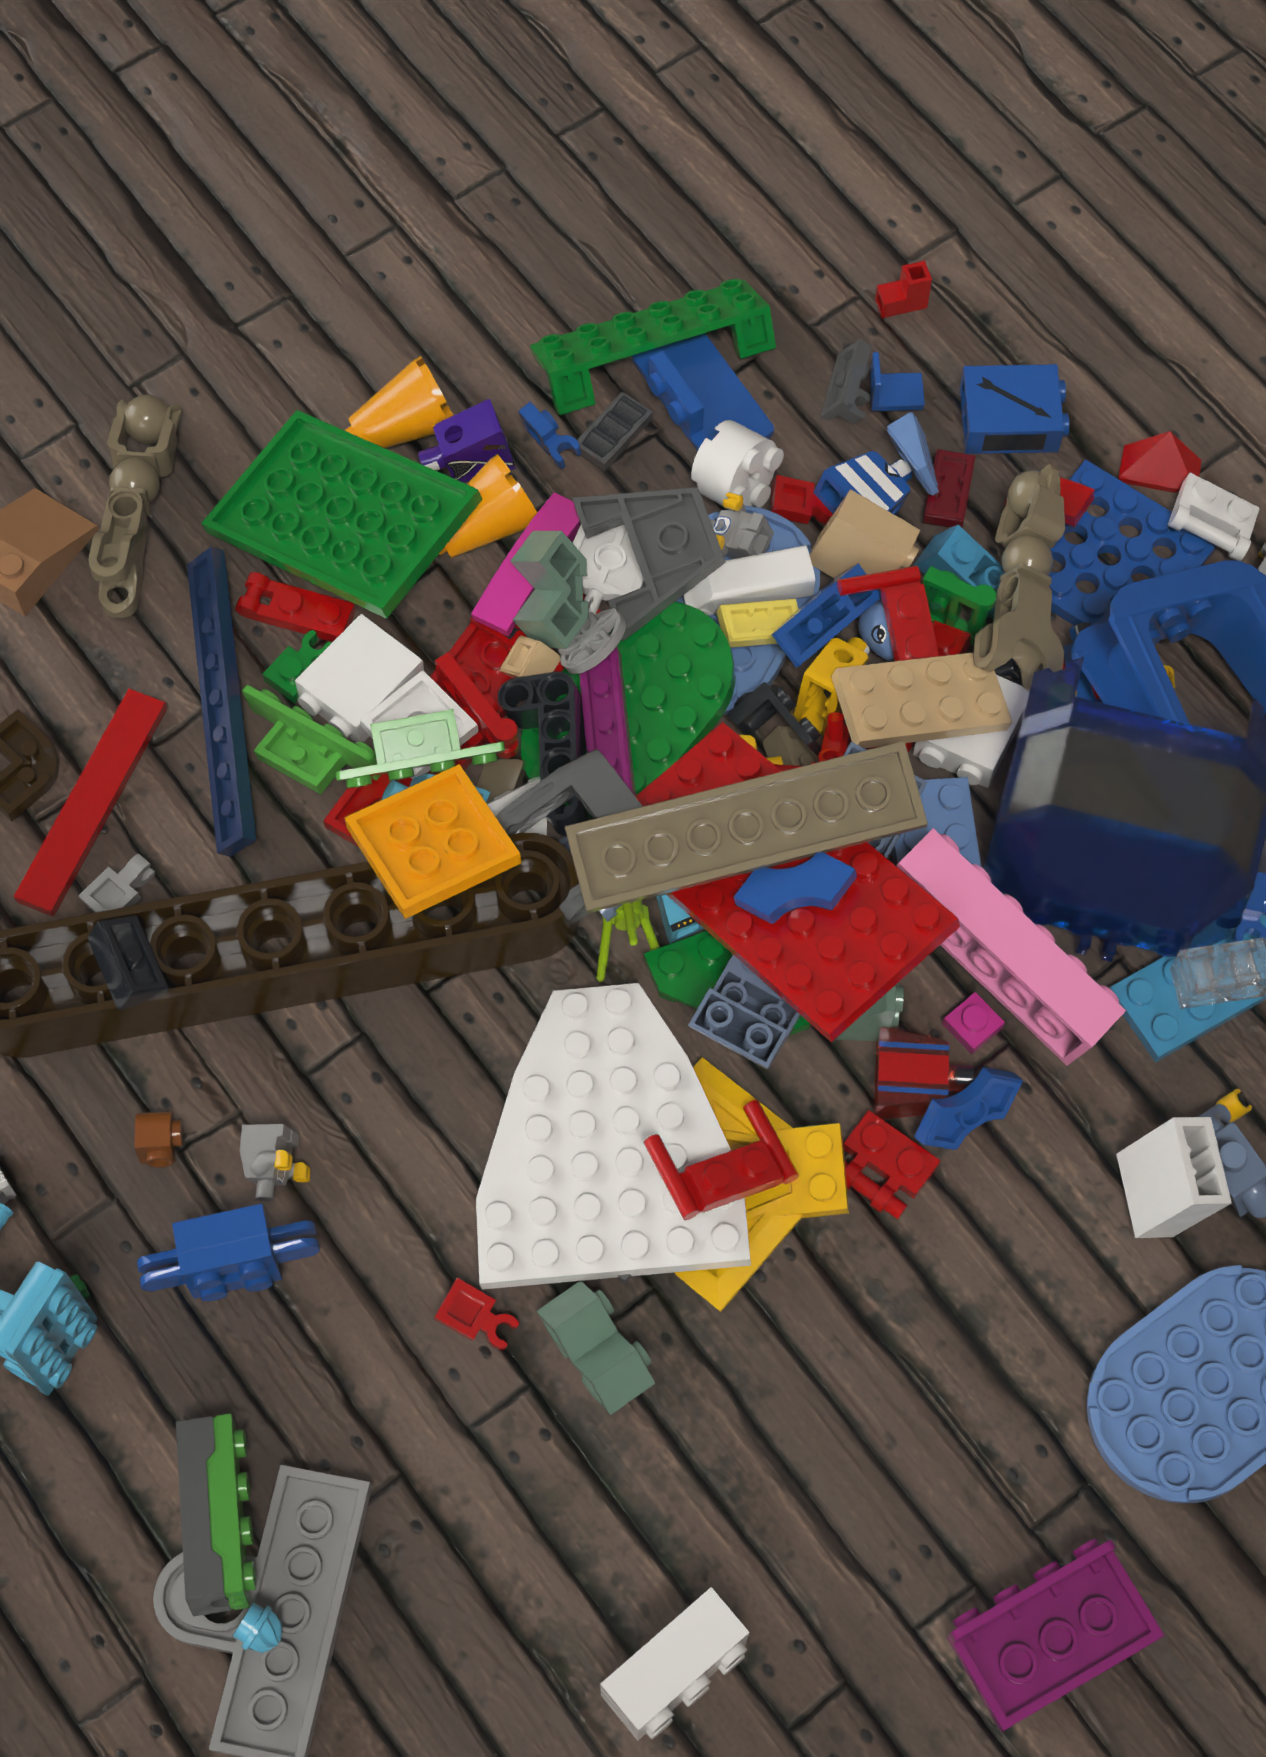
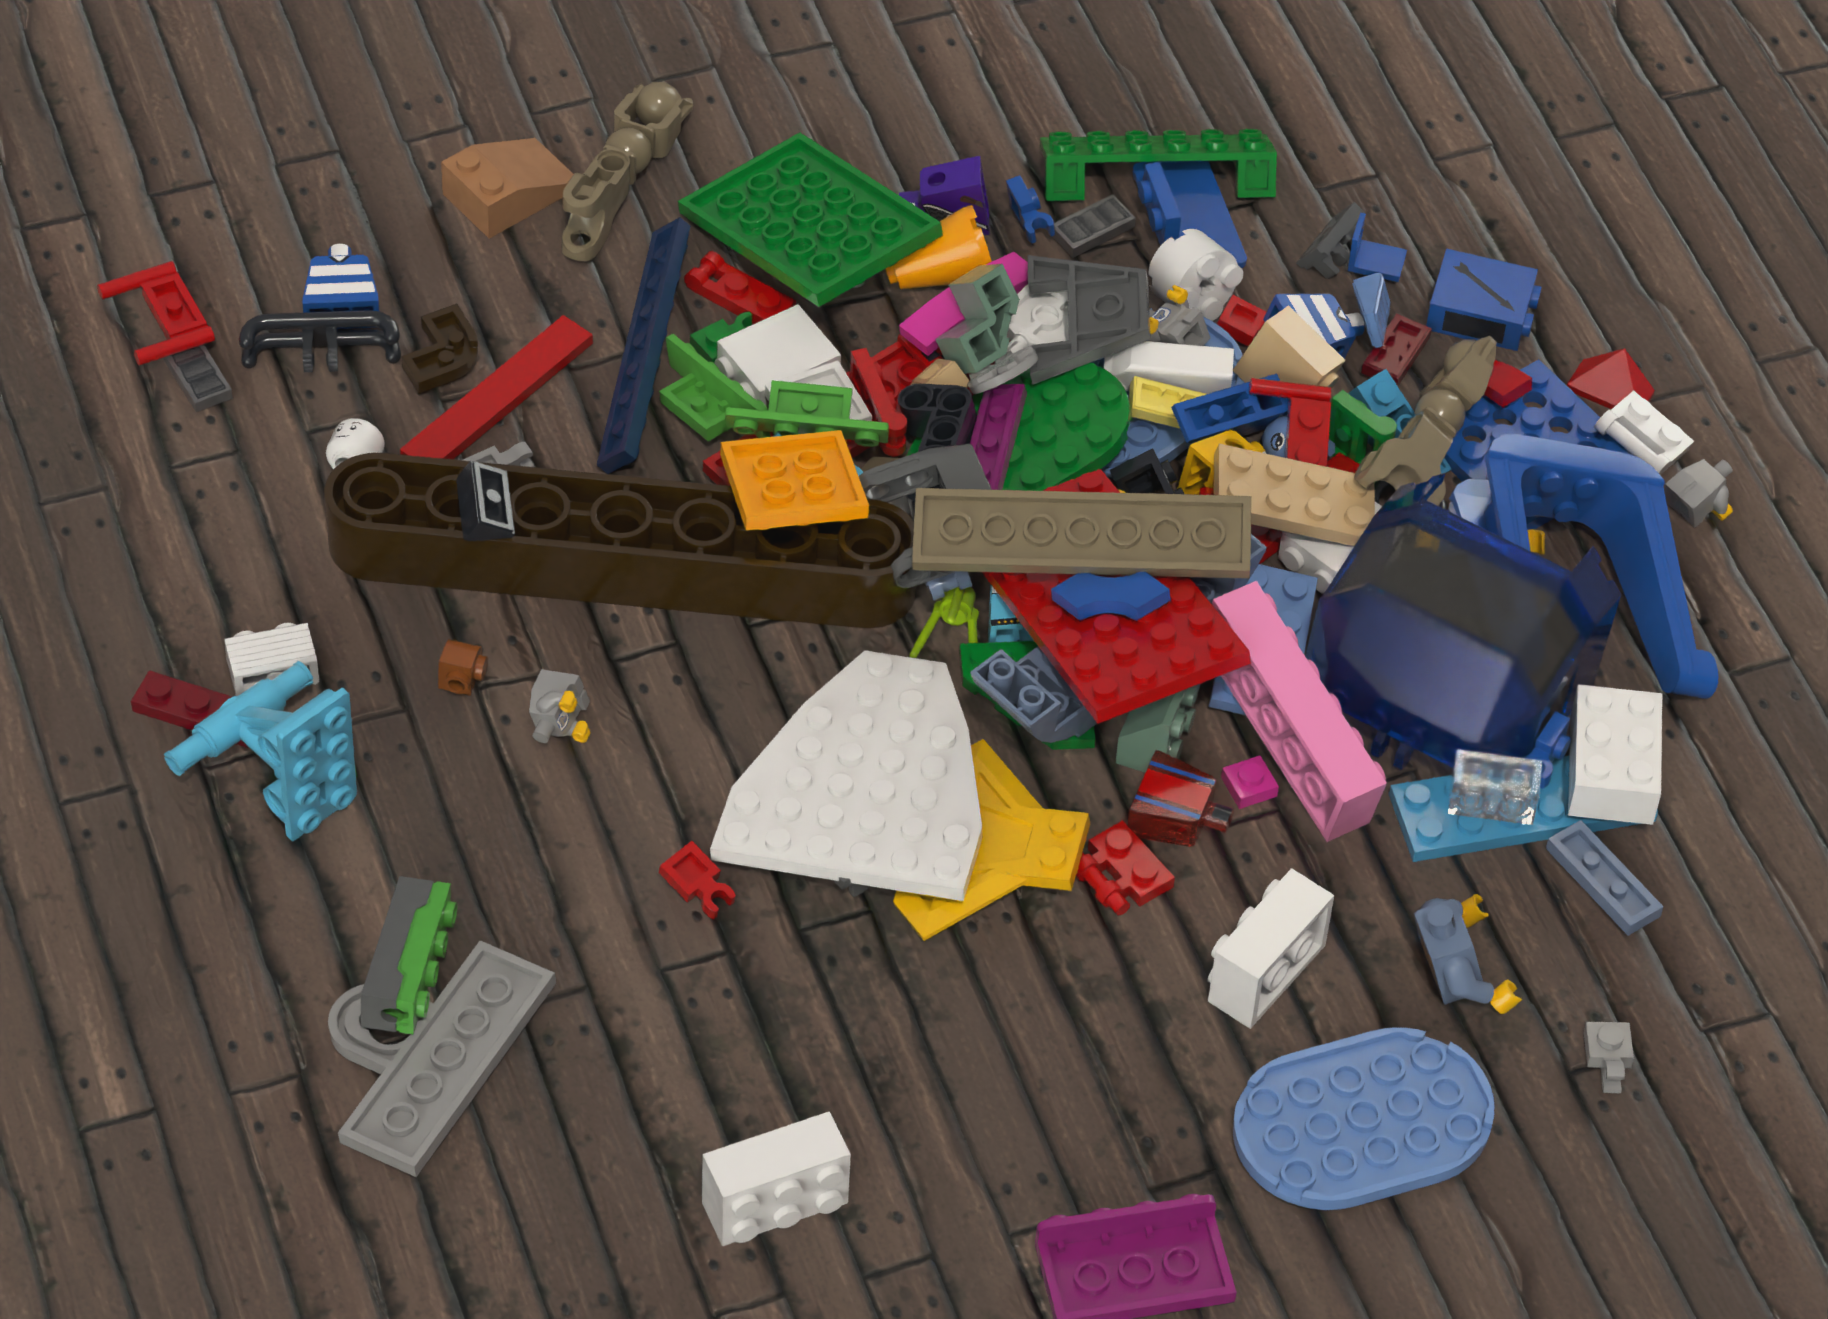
camera: 15 degrees right, 15 degrees down
blue brick [137,1204,320,1301] -> none
medium azure plate [233,1602,282,1653] -> none
light orange cone [345,356,453,448] -> none
sand green brick [536,1281,655,1415] -> none
red plate [643,1100,799,1220] -> none
red piece [875,260,932,318] -> none
blue tile [914,1067,1023,1150] -> none
white brick [1116,1117,1232,1238] -> none
none -> white brick [1208,868,1334,1029]

